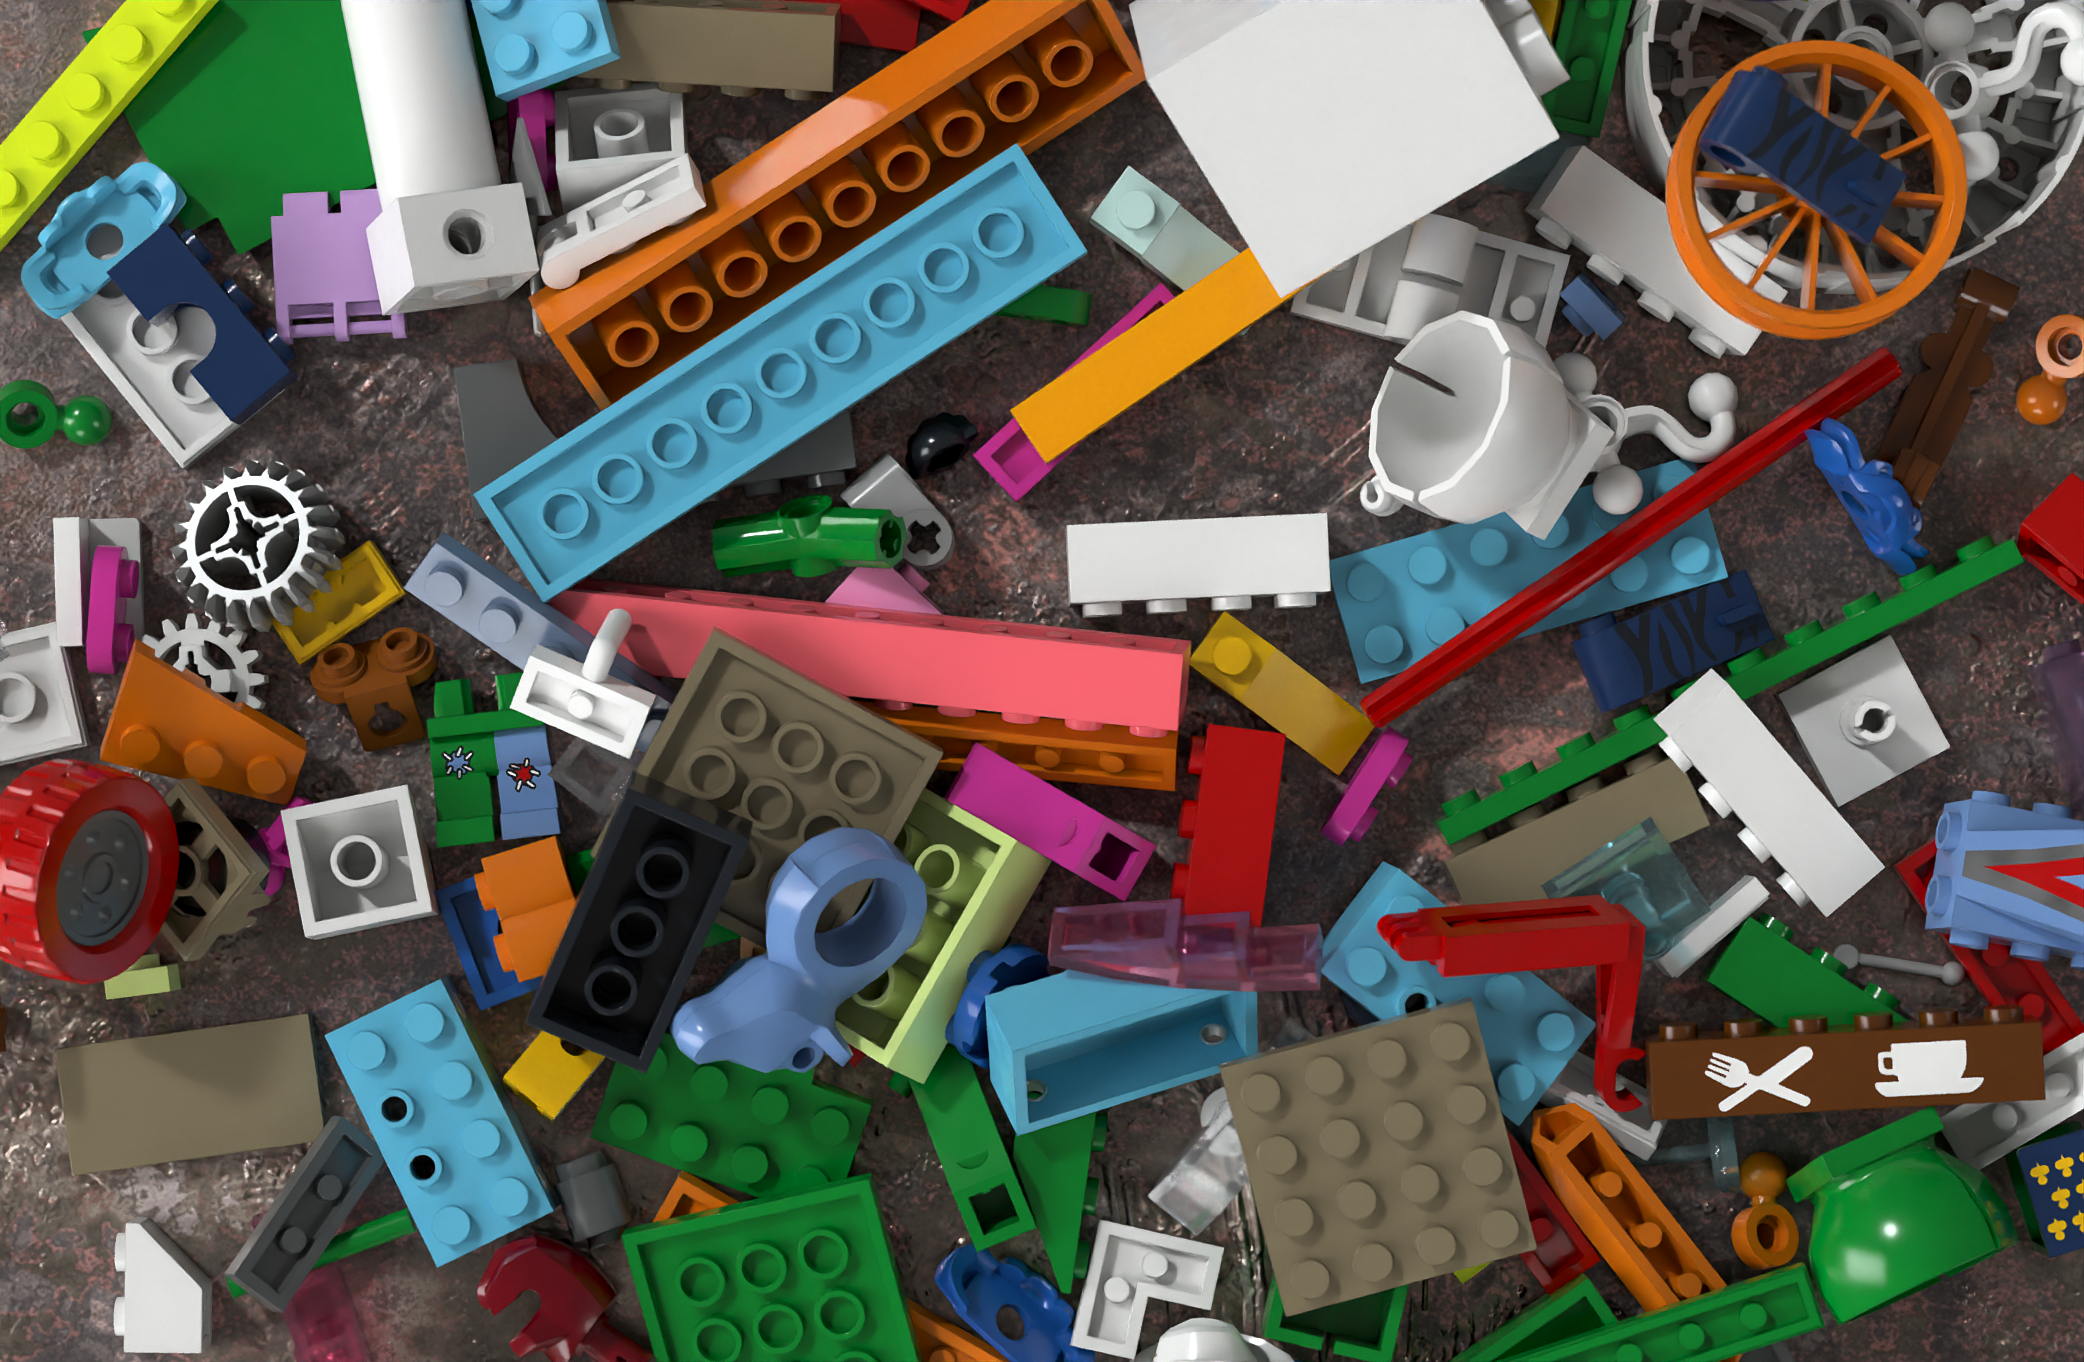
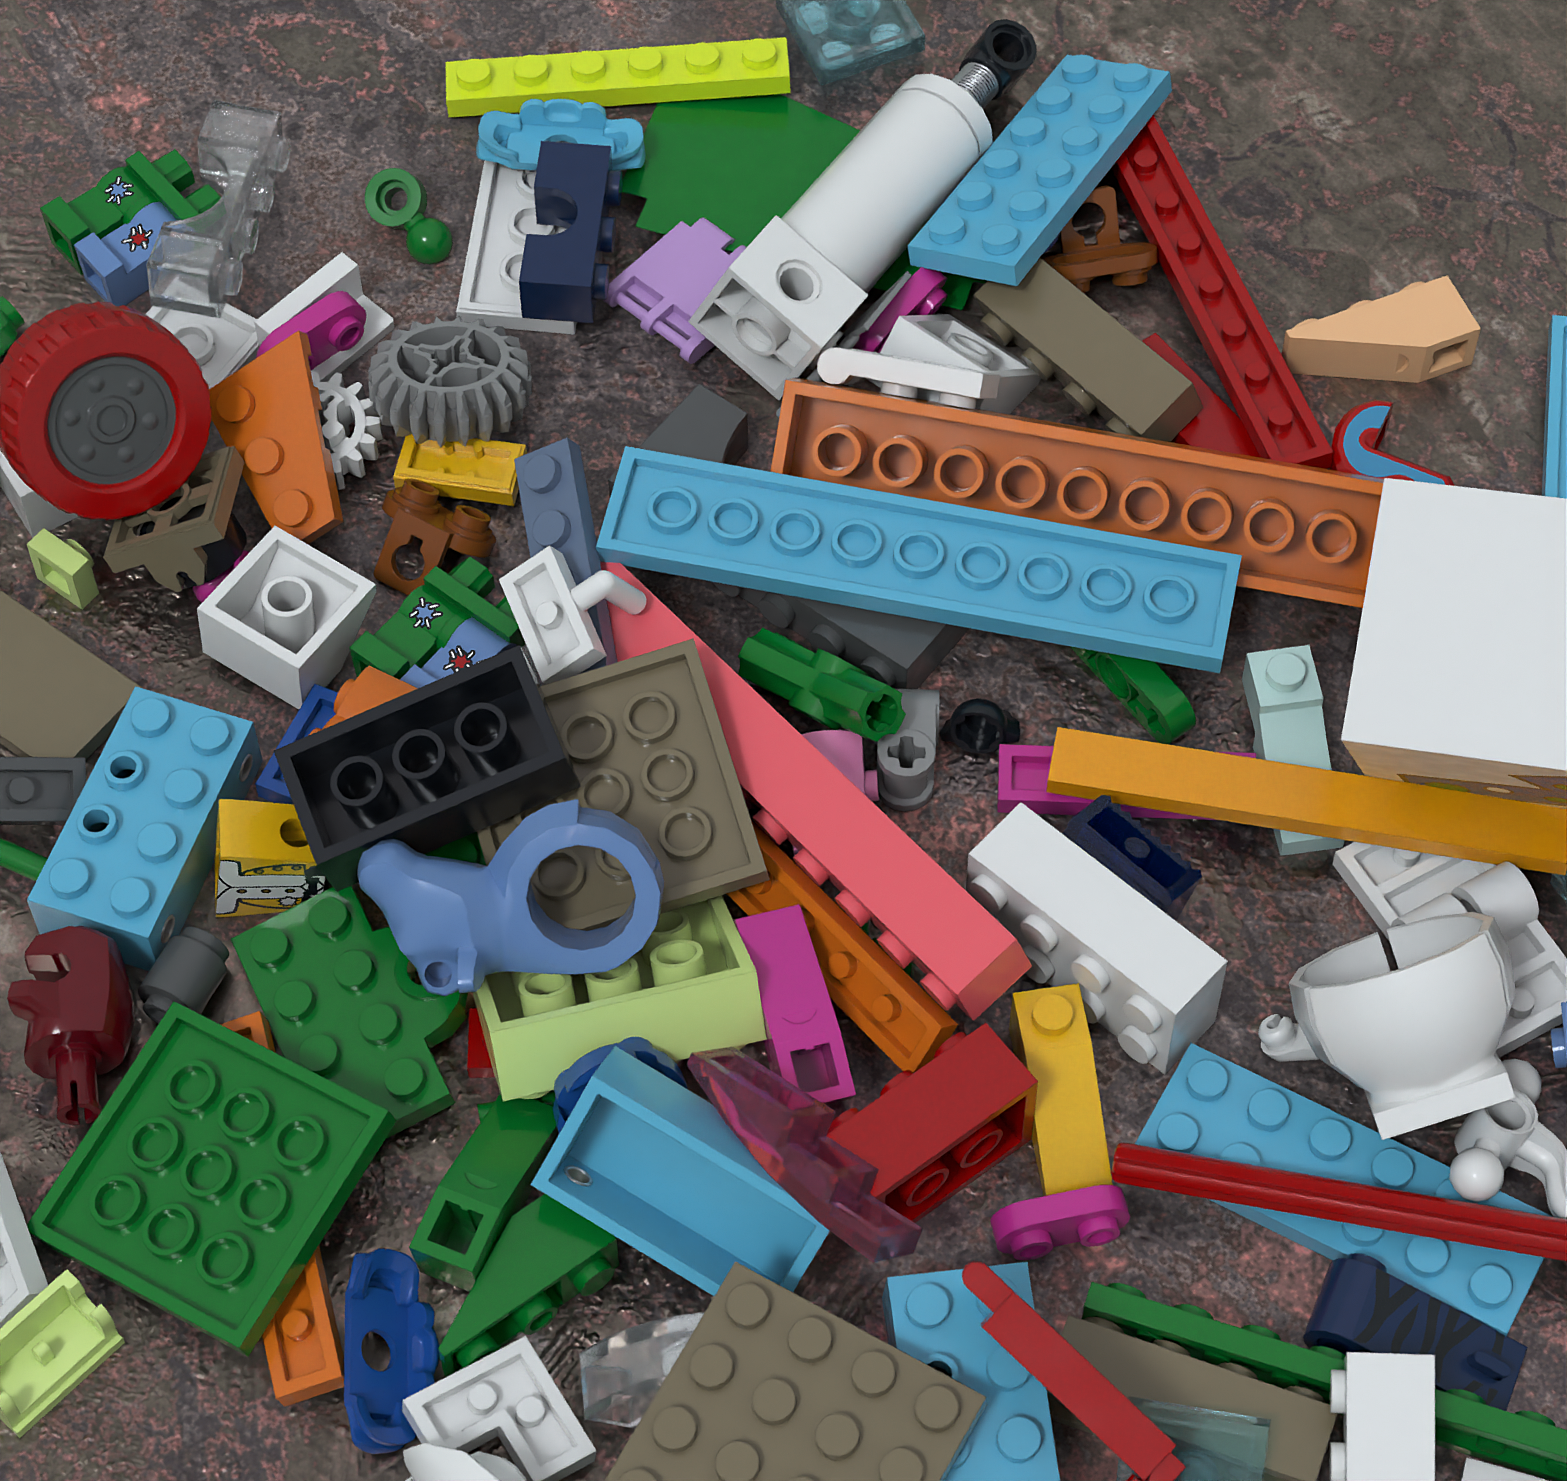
camera: 50 degrees right, 30 degrees down
none -> clear blue brick [1062,795,1202,921]

